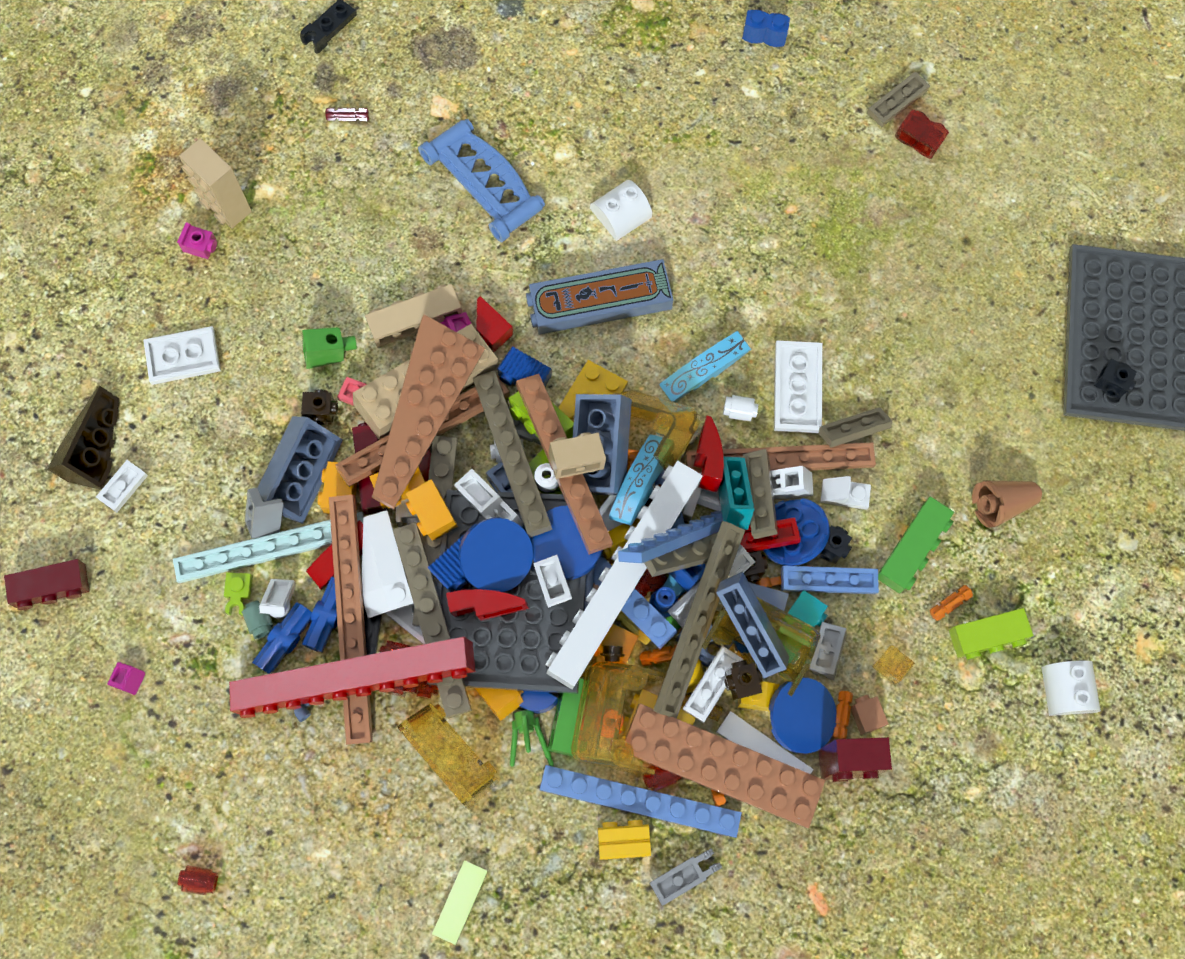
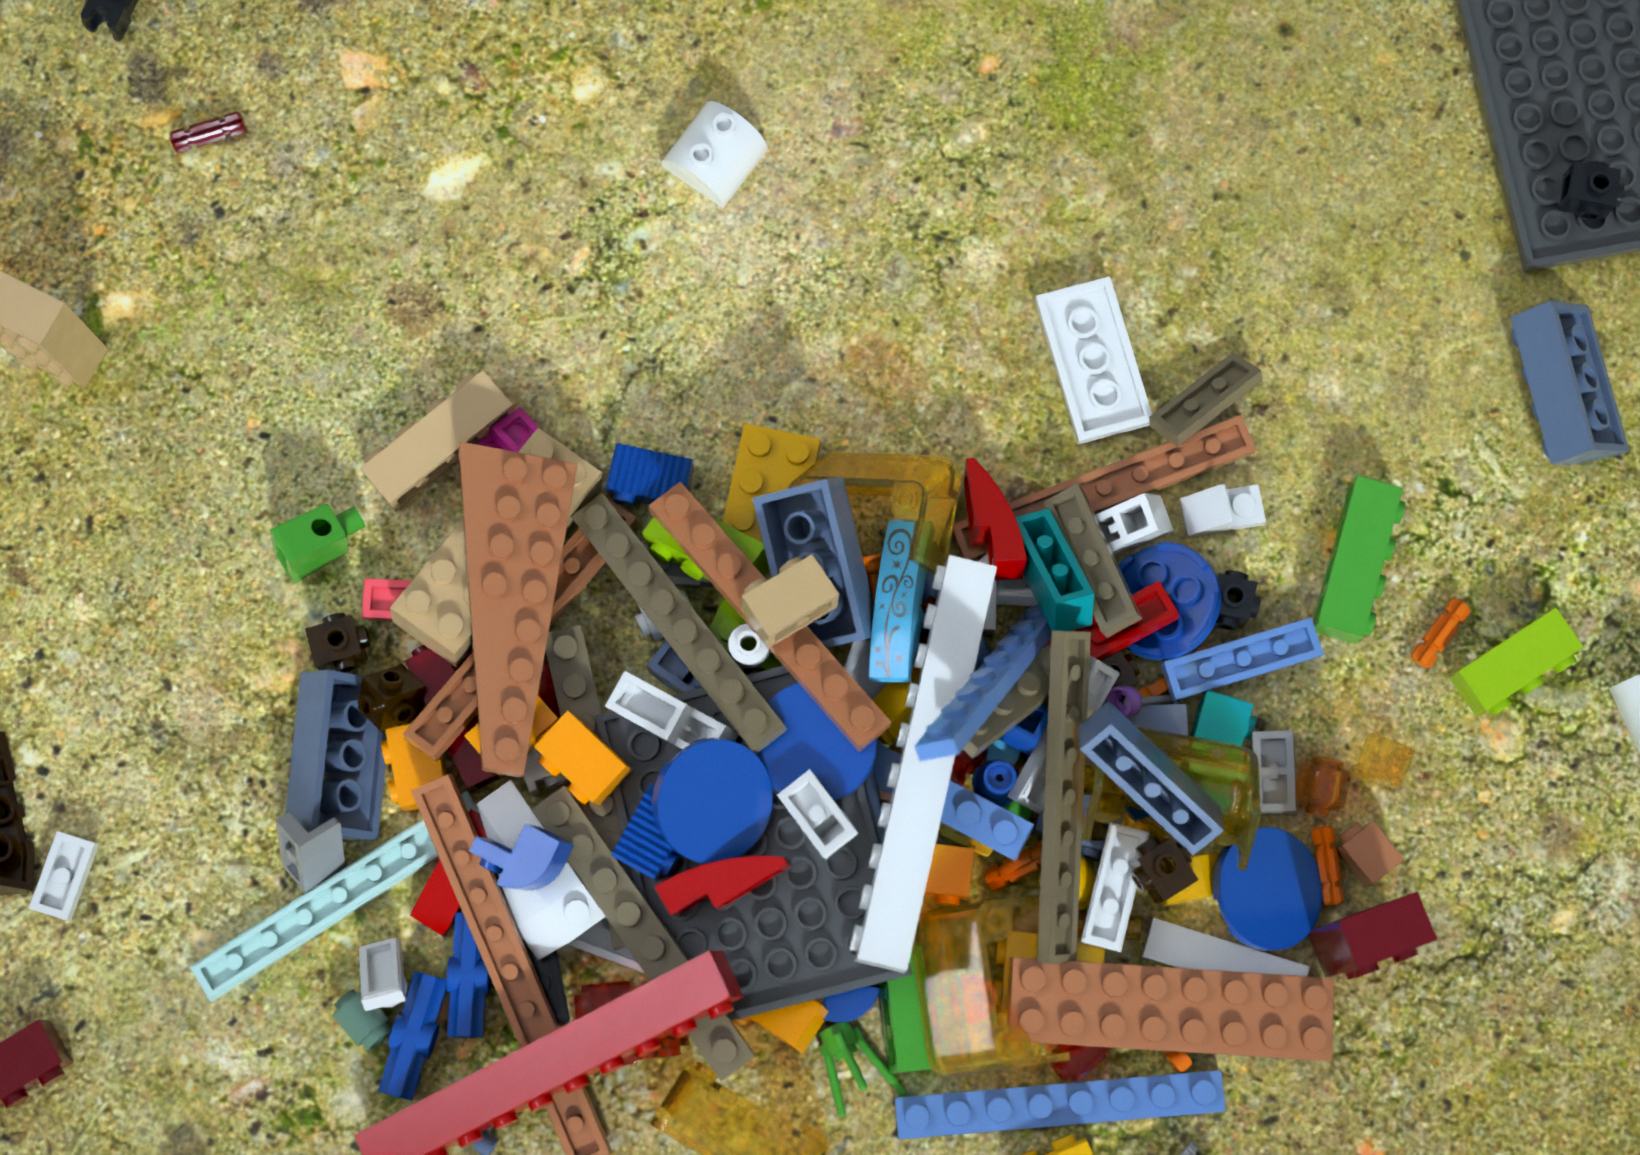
camera: 15 degrees left, 5 degrees up
white tile [143,326,221,385] -> none
dark pink brick [177,222,217,259] -> none
lime plate [224,573,252,616] -> none
medium blue piece [418,119,545,243] -> none
red slope [476,296,513,353] -> none
brick [526,259,673,335] -> none
dark brown plate [600,646,625,662] -> none
medium azure slope [659,331,752,404] -> none
white brick [723,395,758,422] -> none
nougat cone [972,480,1042,528] -> none
none -> dark brown brick [358,664,426,731]
none -> brick [469,824,575,891]
none -> medium lavender hinge [1106,686,1184,718]
none -> clear orange head [1296,755,1351,817]
none -> sand blue slope [1510,300,1630,465]

